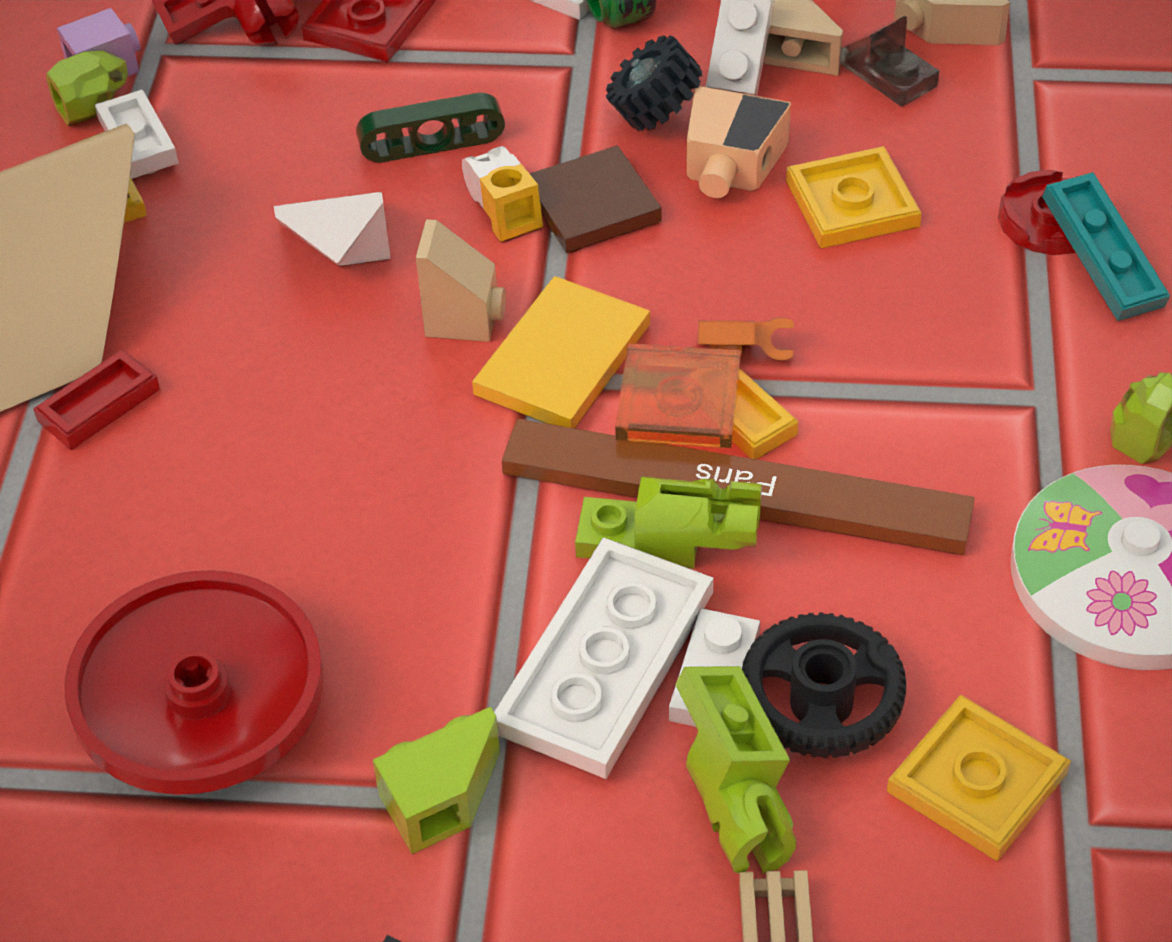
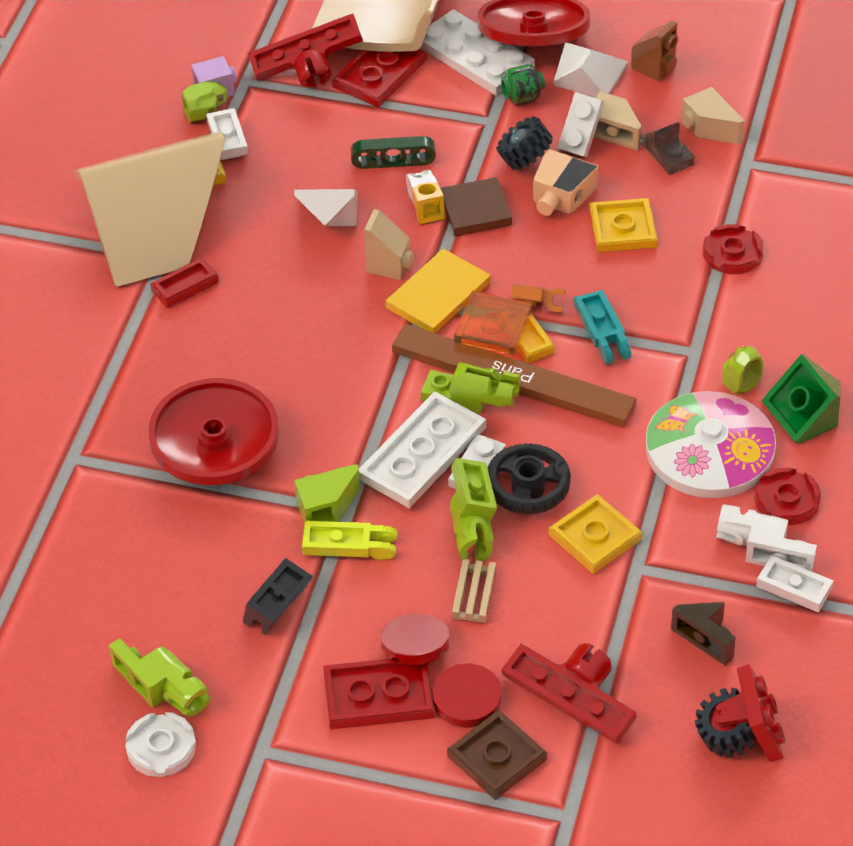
camera: 10 degrees right, 0 degrees up
teal tile [1042,172,1170,321] -> none
none -> neon yellow hinge [302,521,398,560]
none -> teal hinge [573,290,632,365]

